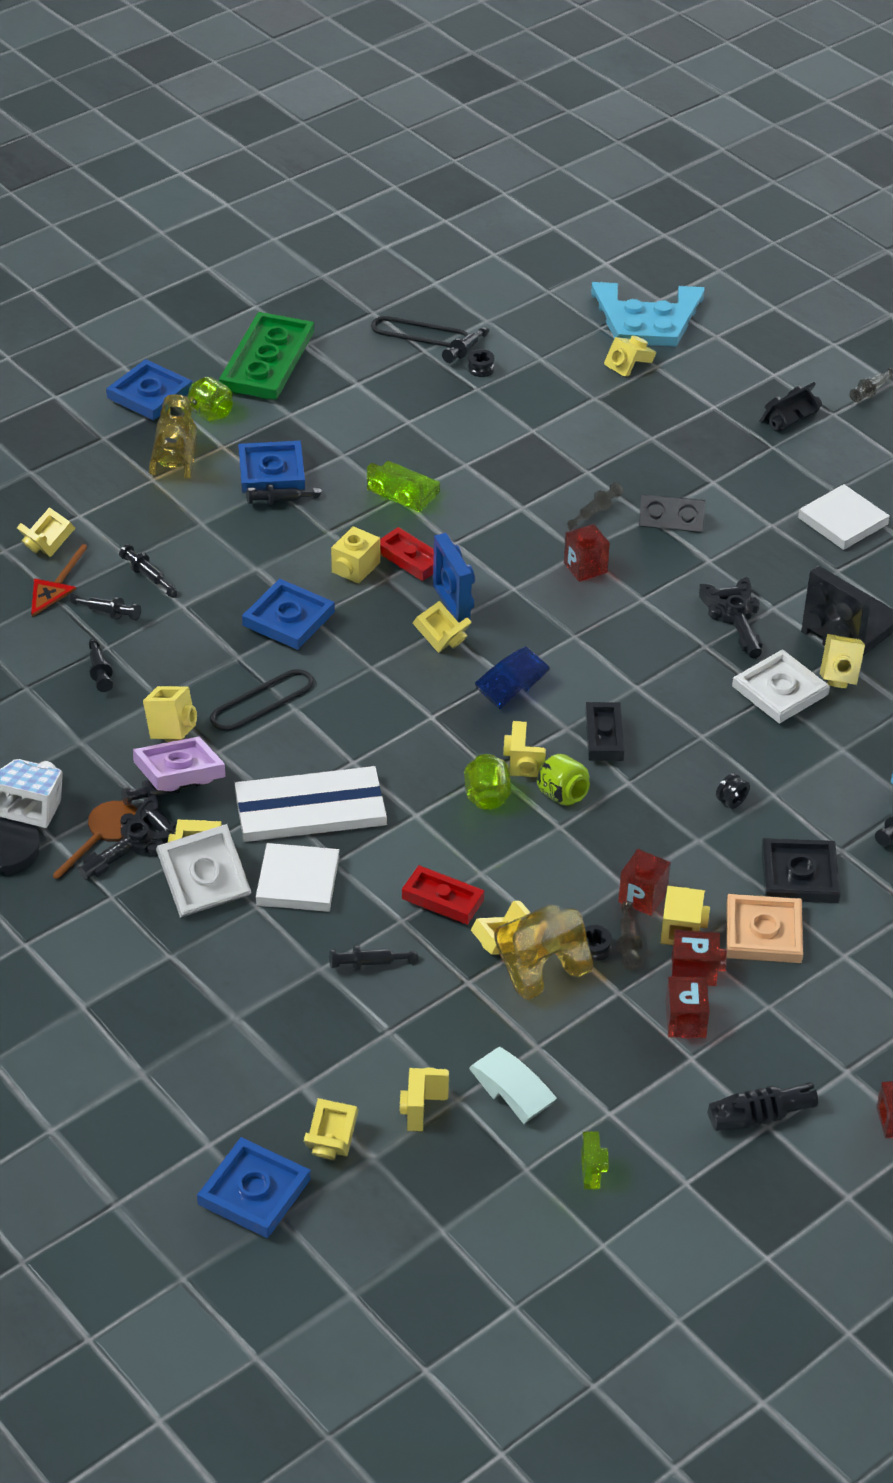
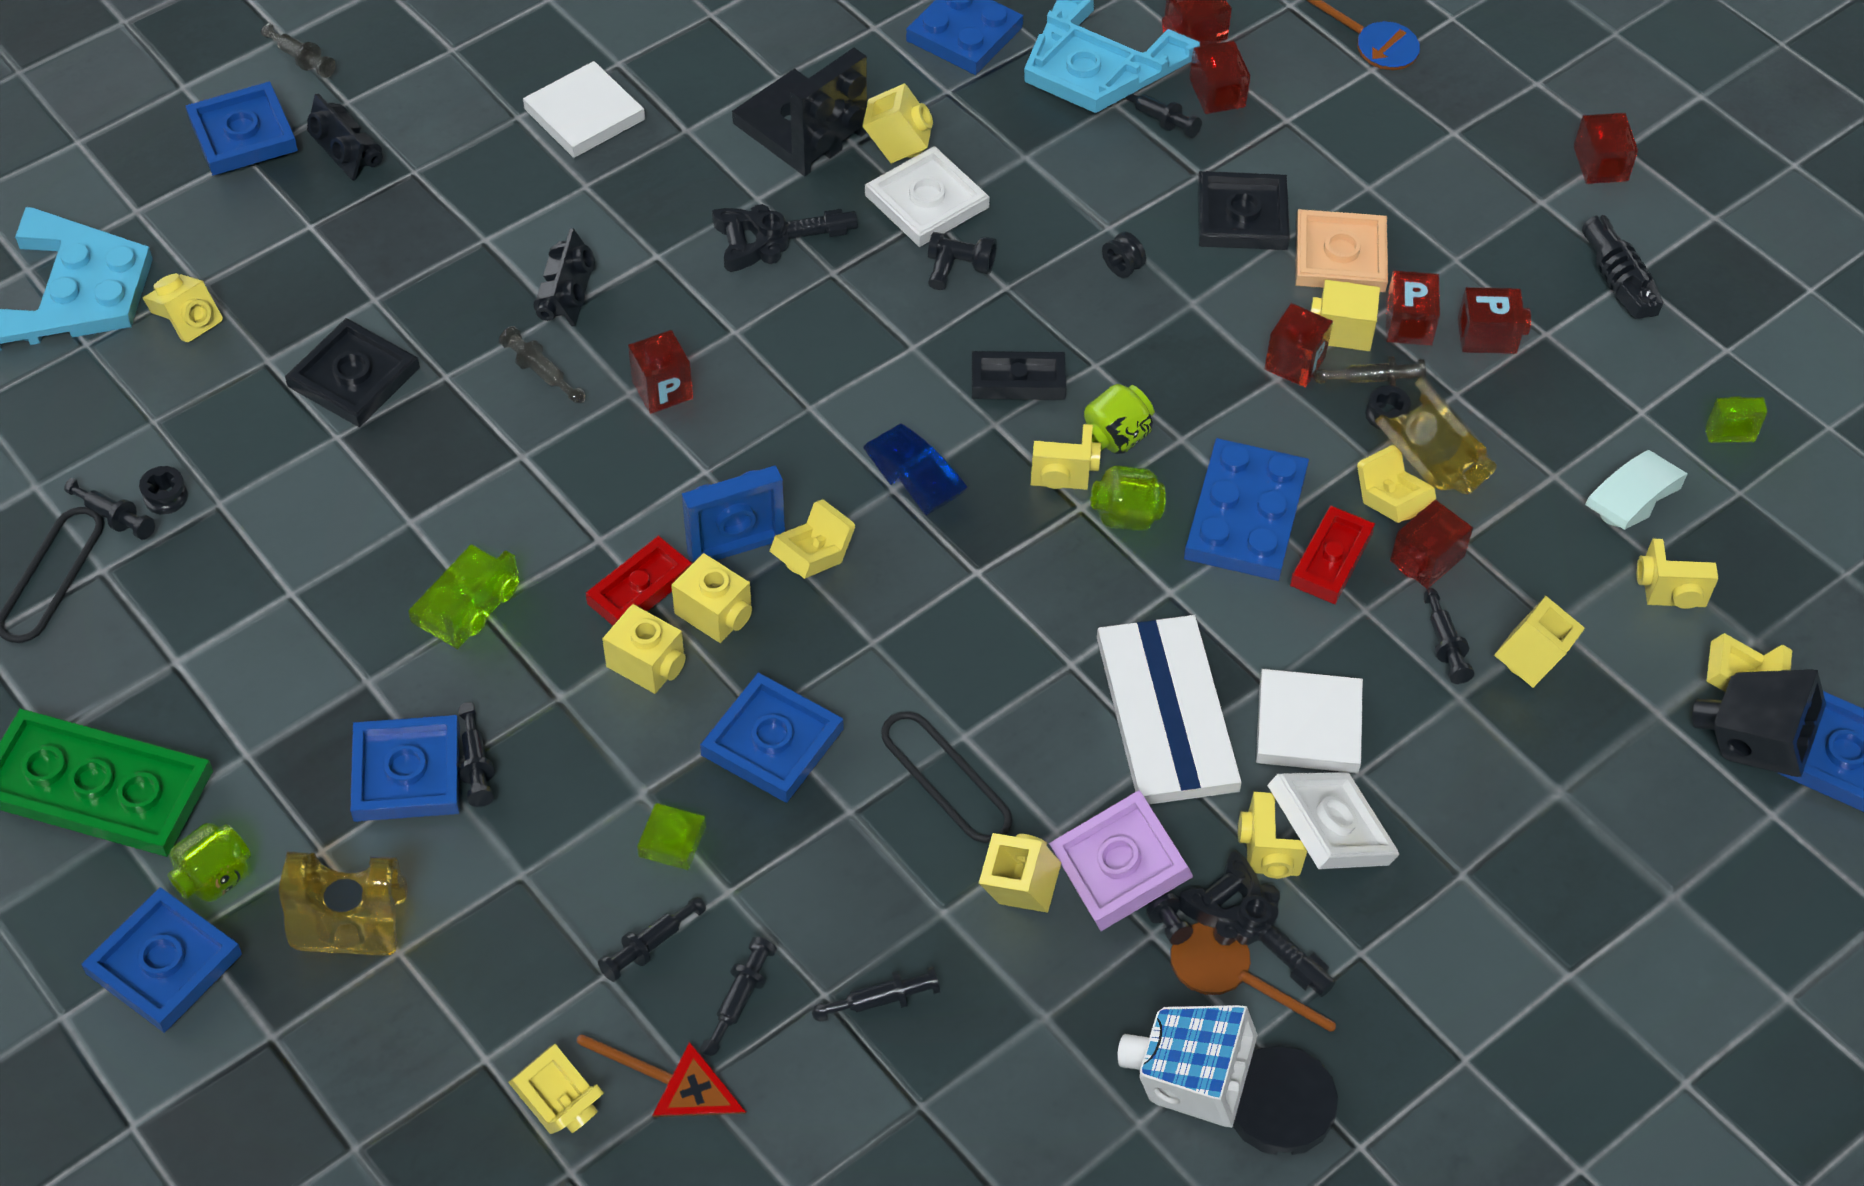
camera: 90 degrees left, 10 degrees up
none -> blue plate [185,81,298,176]
none -> black tile [285,318,420,428]
none -> clear neon green plate [637,803,706,870]
none -> light yellow brick [672,553,752,643]
none -> black piece [928,232,997,290]
none -> blue plate [1184,438,1309,581]
none -> clear red brick [1390,499,1473,589]
none -> light yellow brick [1494,596,1585,688]
none -> black torso [1693,669,1826,777]

